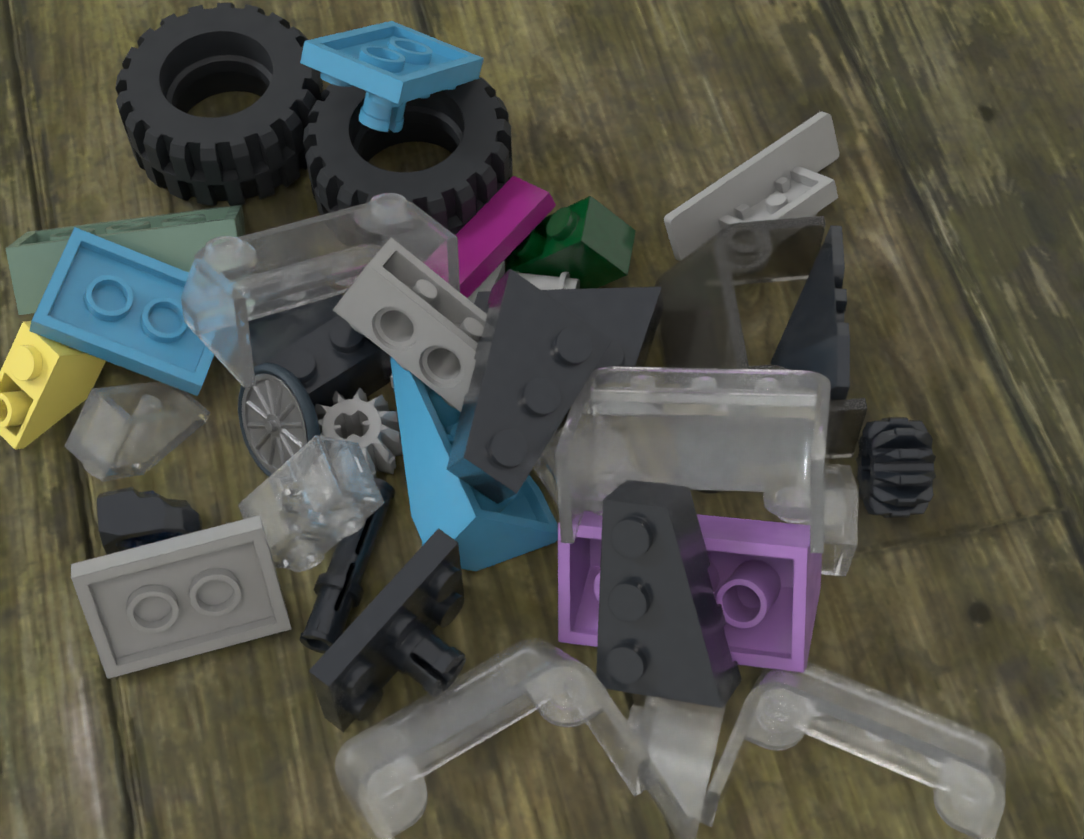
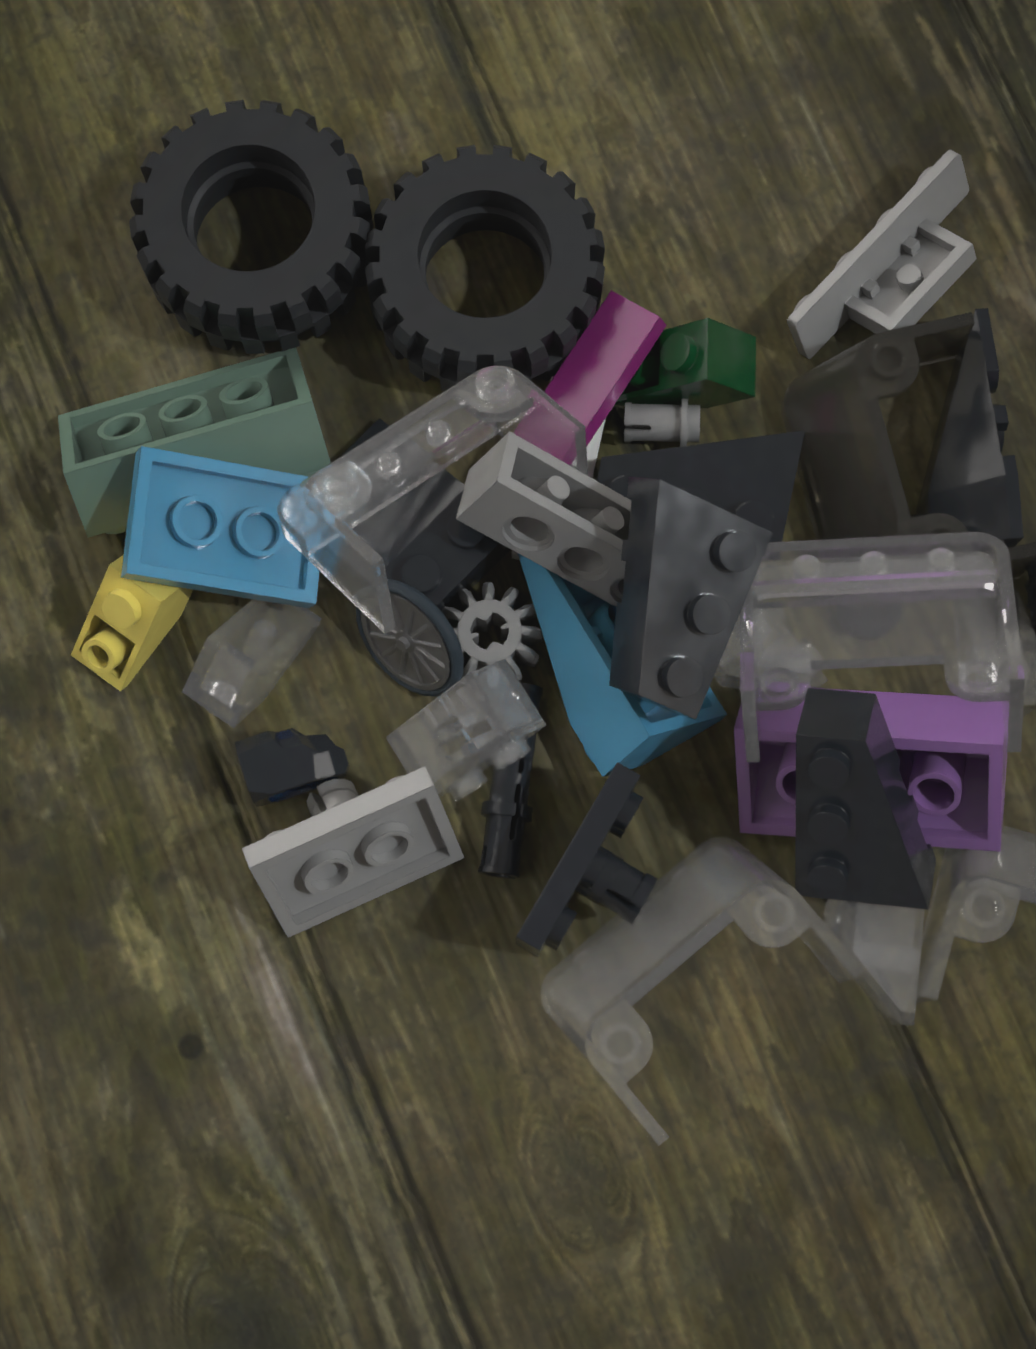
camera: 10 degrees left, 20 degrees up
dark azure plate [300,21,484,133] -> none

